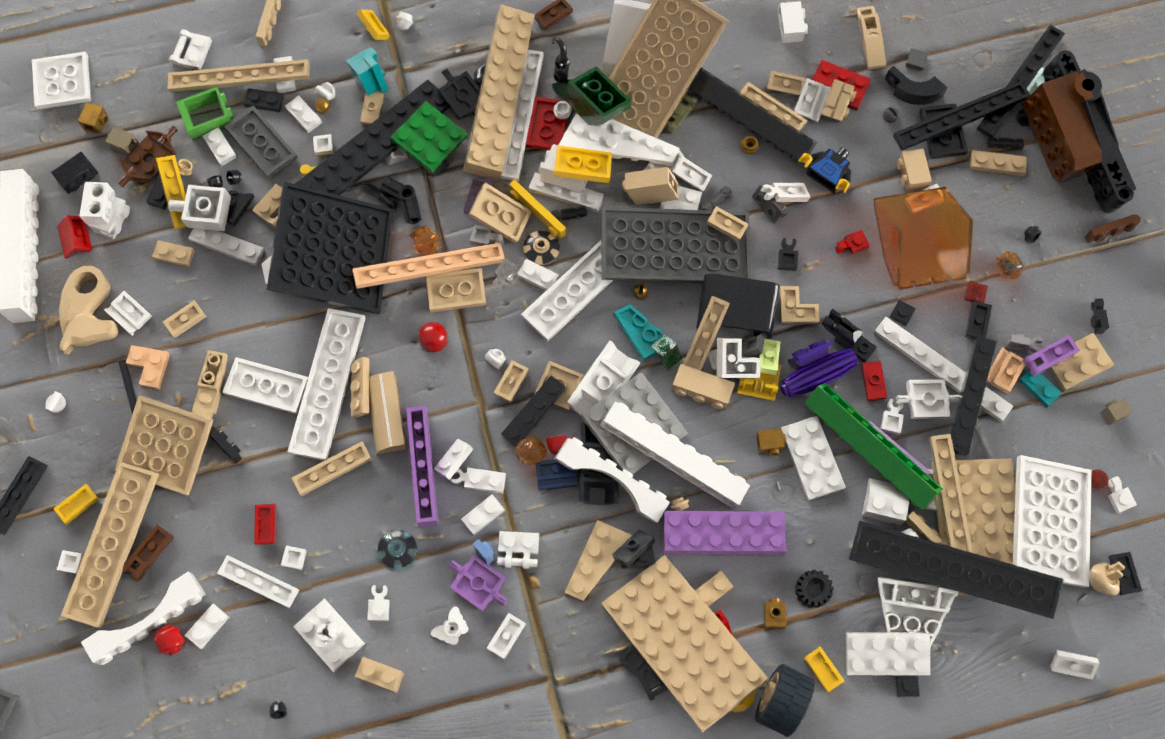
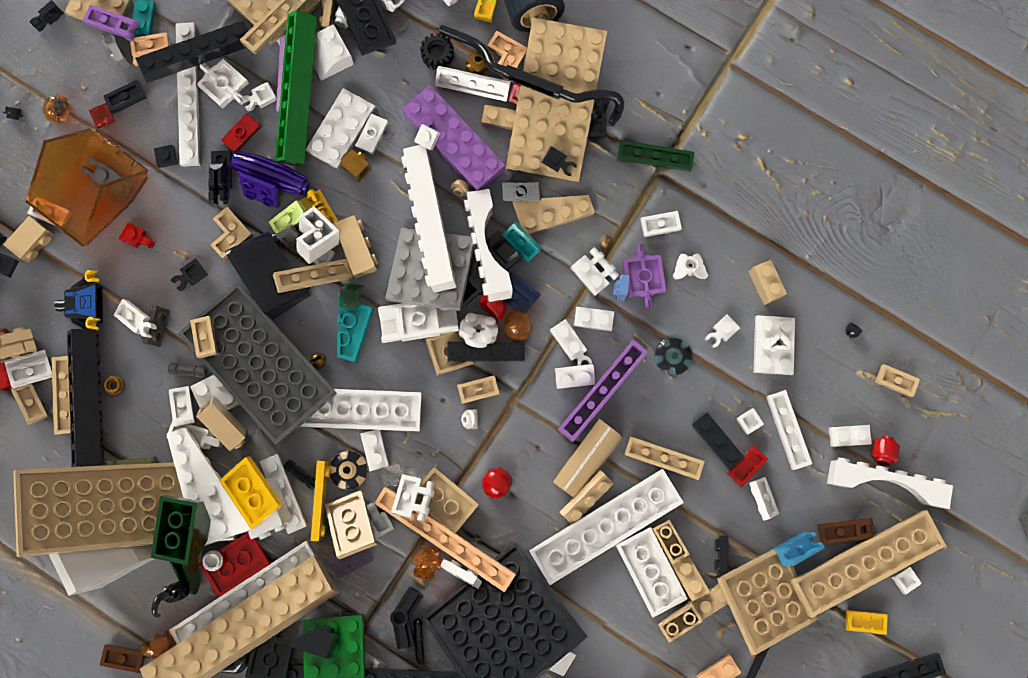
camera: 135 degrees left, 10 degrees up
none -> dark grey hinge [80,155,134,200]
none -> clear orange hair [140,630,172,658]
none -> black slope [288,625,340,659]
none -> white plate [355,114,388,155]
none -> white plate [391,474,435,522]
none -> white plate [414,124,440,150]
none -> white plate [435,66,511,102]
none -> black piece [439,25,624,126]
none -> white plate [440,559,482,588]
none -> white plate [459,313,498,348]
none -> light nougat plate [487,31,527,81]
none -> teal plate [502,221,542,262]
none -> black plate [541,146,577,176]
none -> dark green plate [617,140,694,172]
none -> tan slope [652,520,710,602]
none -> black plate [692,412,745,471]
none -> white plate [749,477,779,521]
none -> dark azure hinge [774,531,825,567]
none -> tan plate [875,364,920,398]

